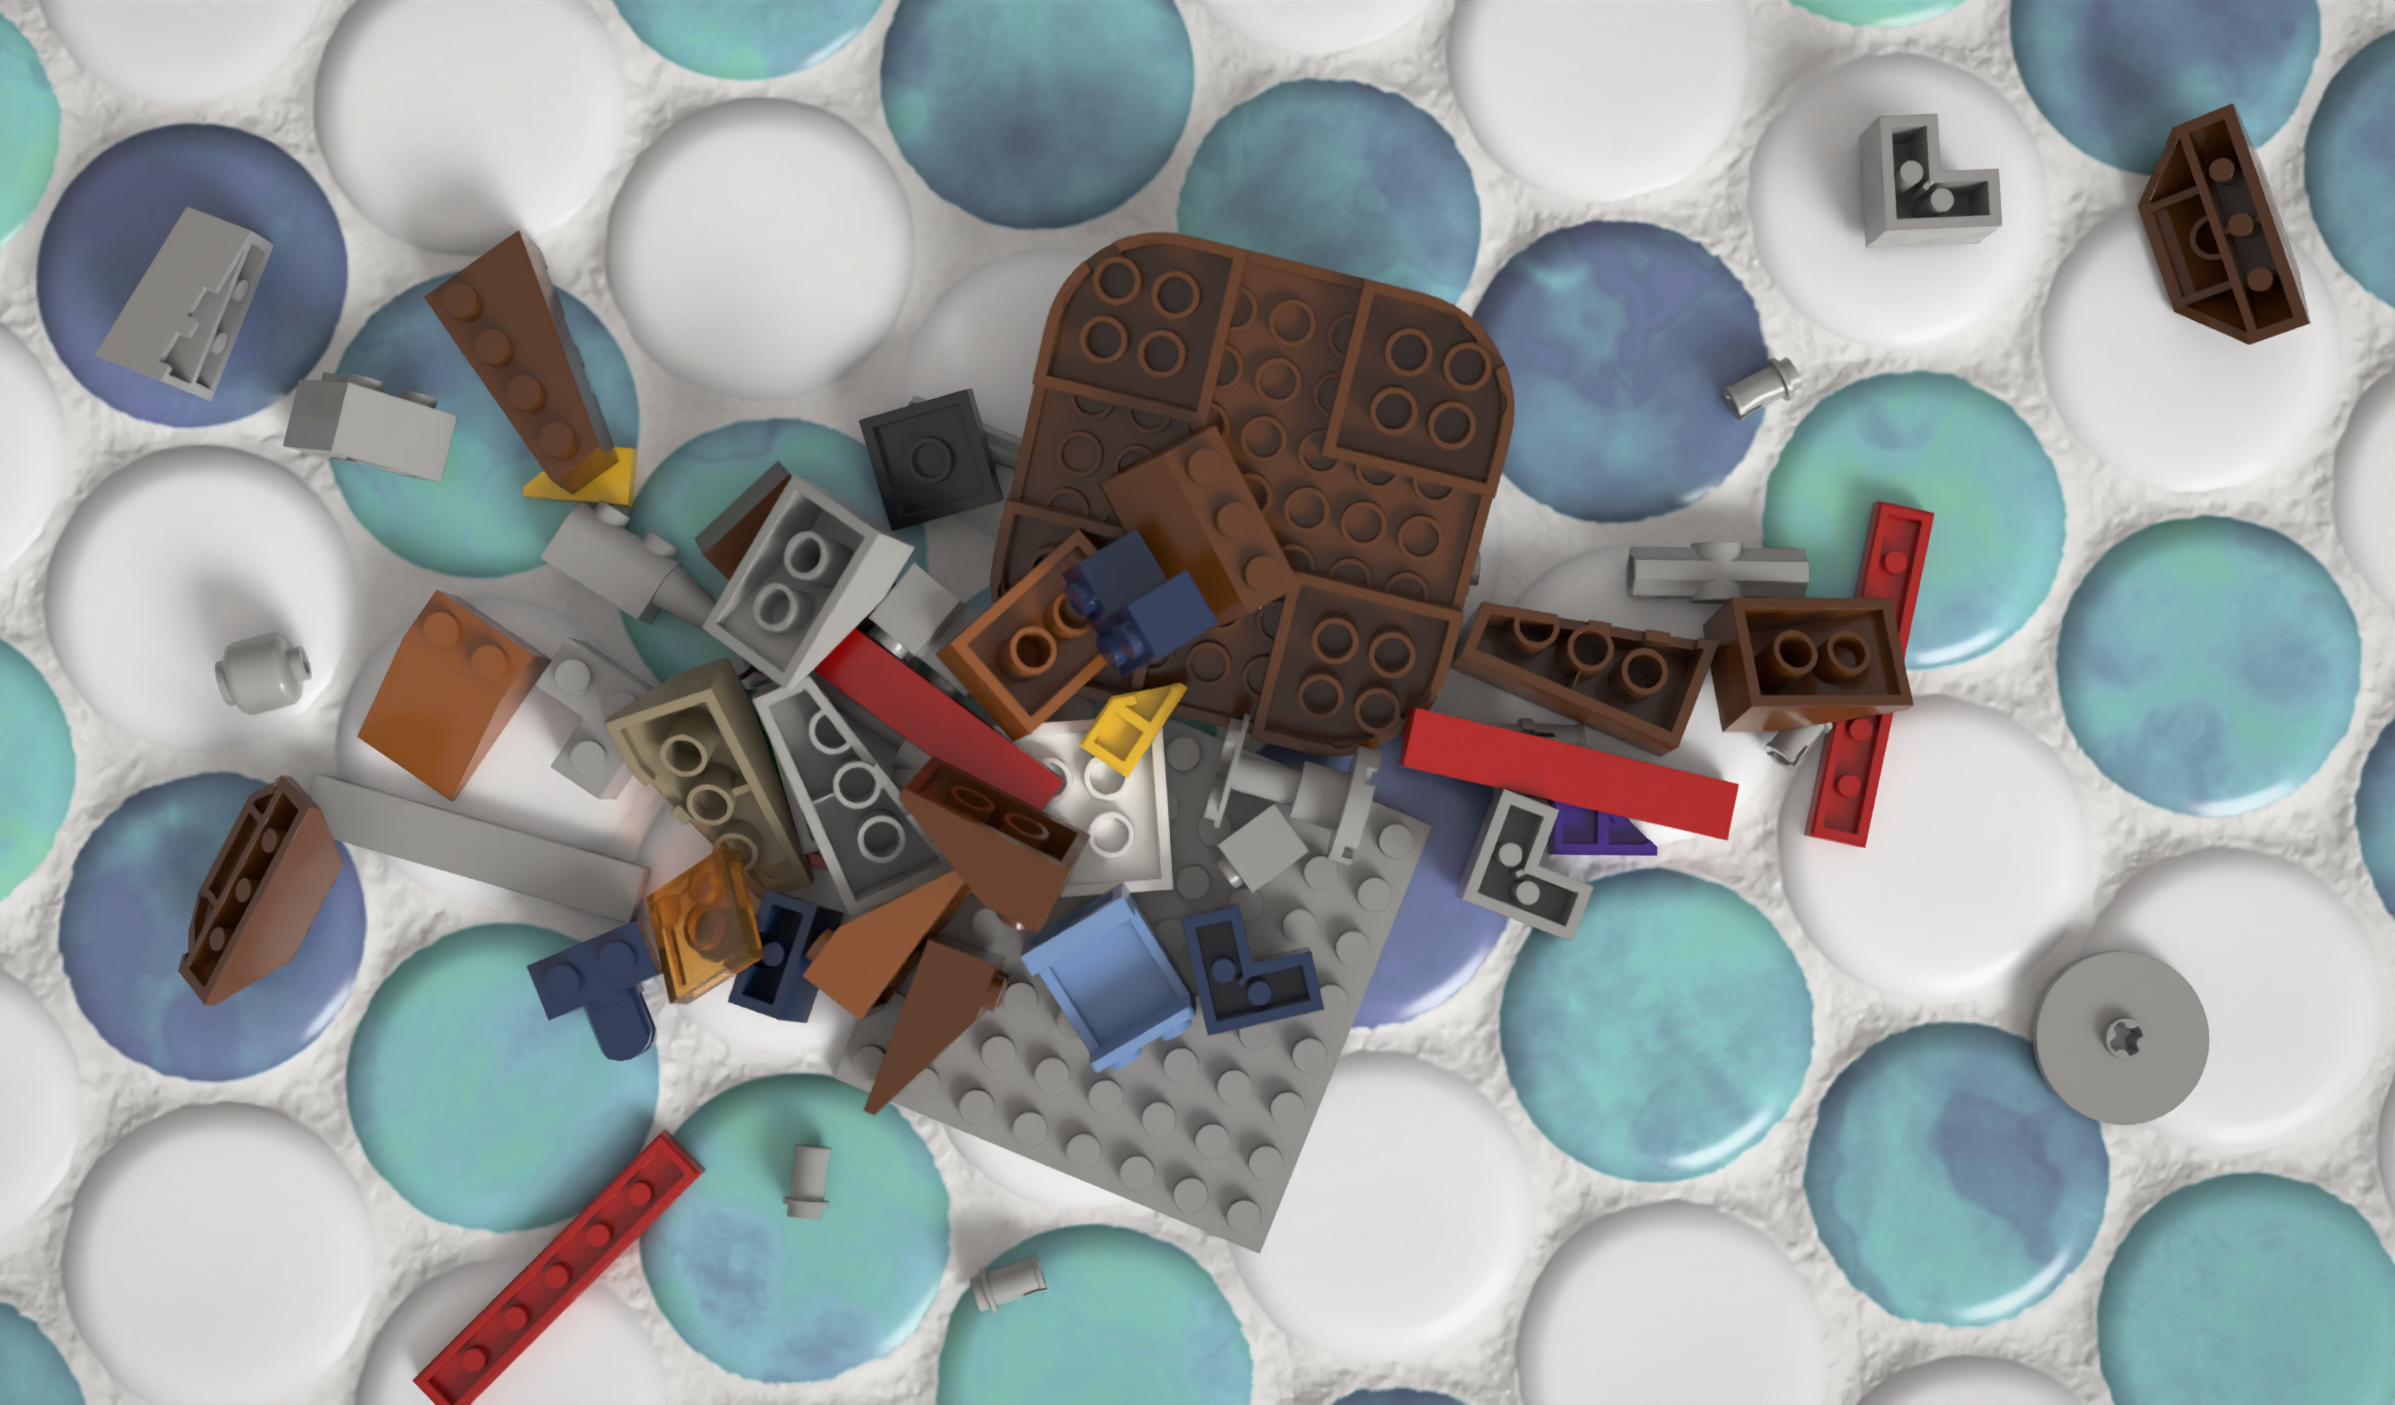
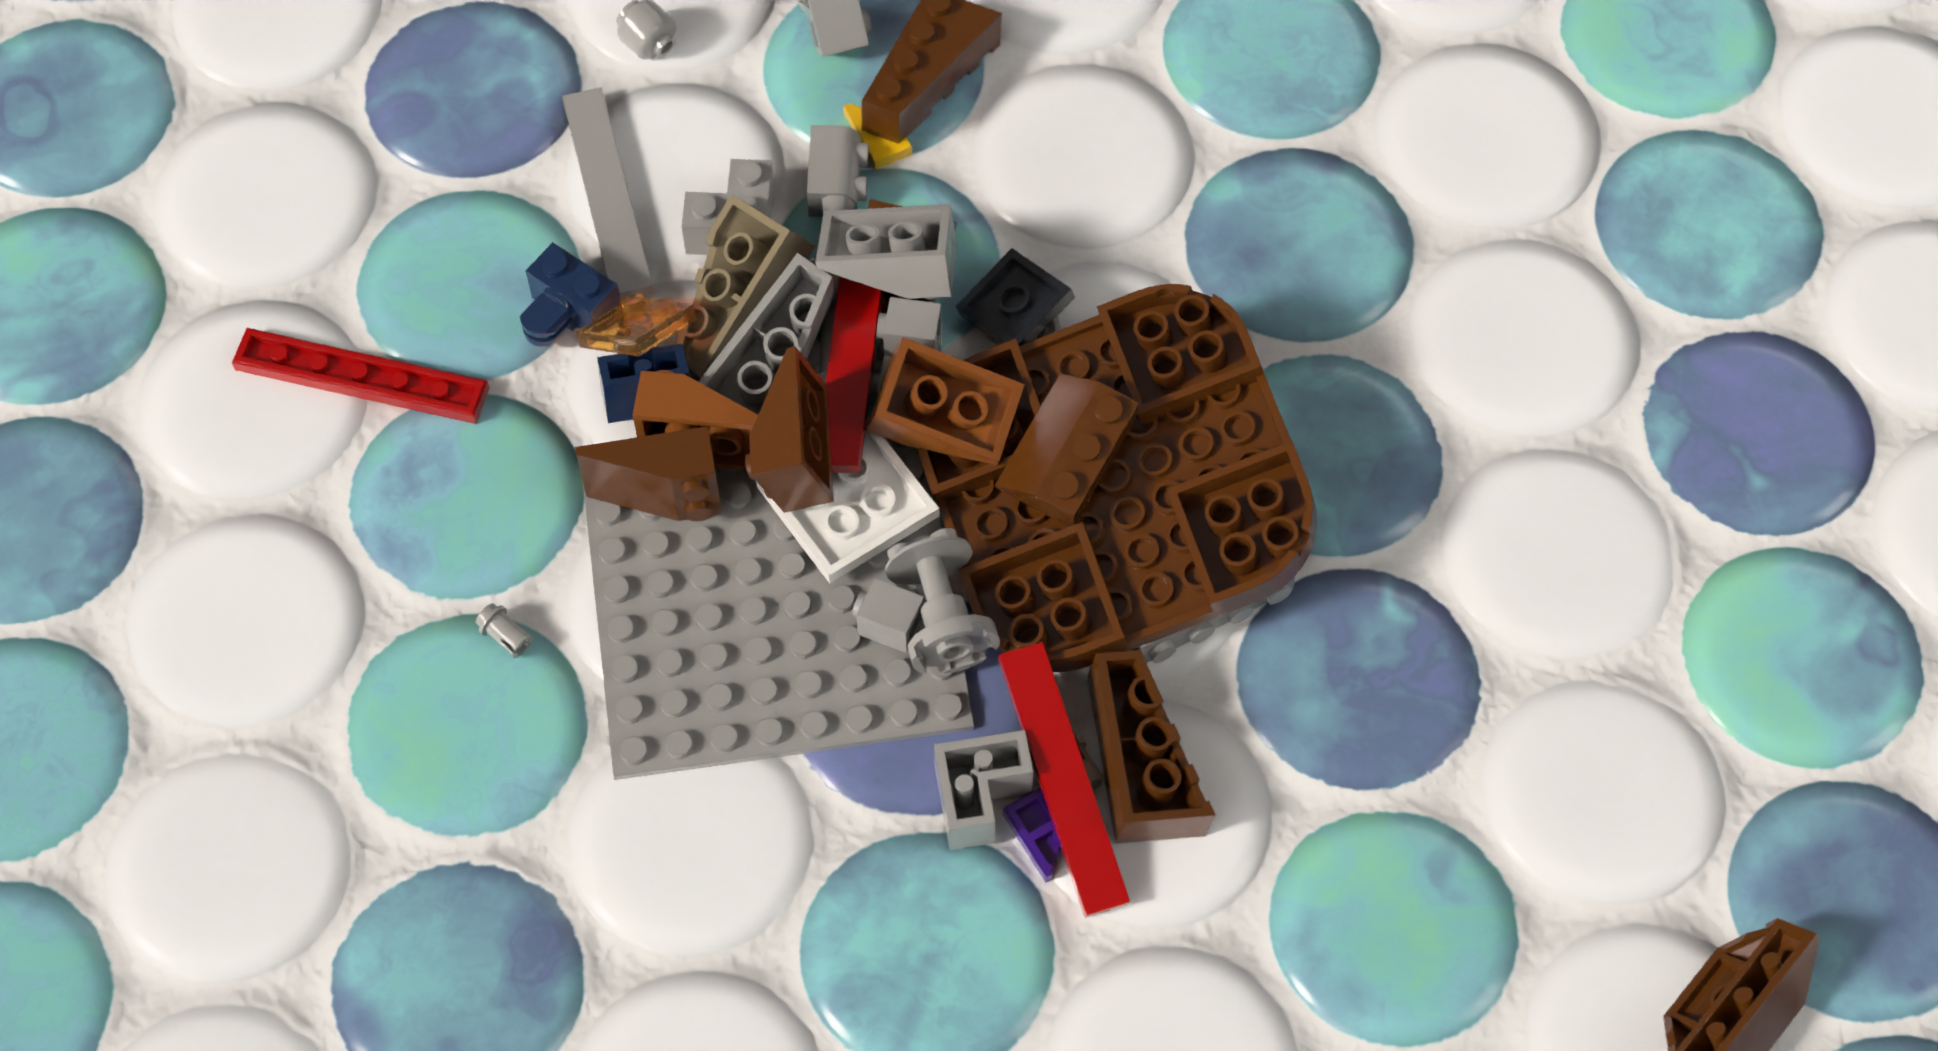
camera: 60 degrees right, 25 degrees down
reddish brown wedge [178,775,343,1005] -> none
dark orange slope [357,590,552,801] -> none
light grey pin [782,1144,832,1219] -> none
medium blue panel [1020,882,1197,1073] -> none
dark blue brick [1062,529,1218,676] -> none
yellow tile [1079,683,1188,778] -> none
dark blue brick [1181,903,1324,1036] -> none
light grey piece [1626,542,1809,604] -> none
reddish brown slope [1703,597,1914,732] -> none
light grey pin [1723,358,1802,420] -> none
light grey pin [1764,722,1833,770] -> none
red tile [1804,501,1935,848] -> none
light grey brick [1859,114,2002,248] -> none

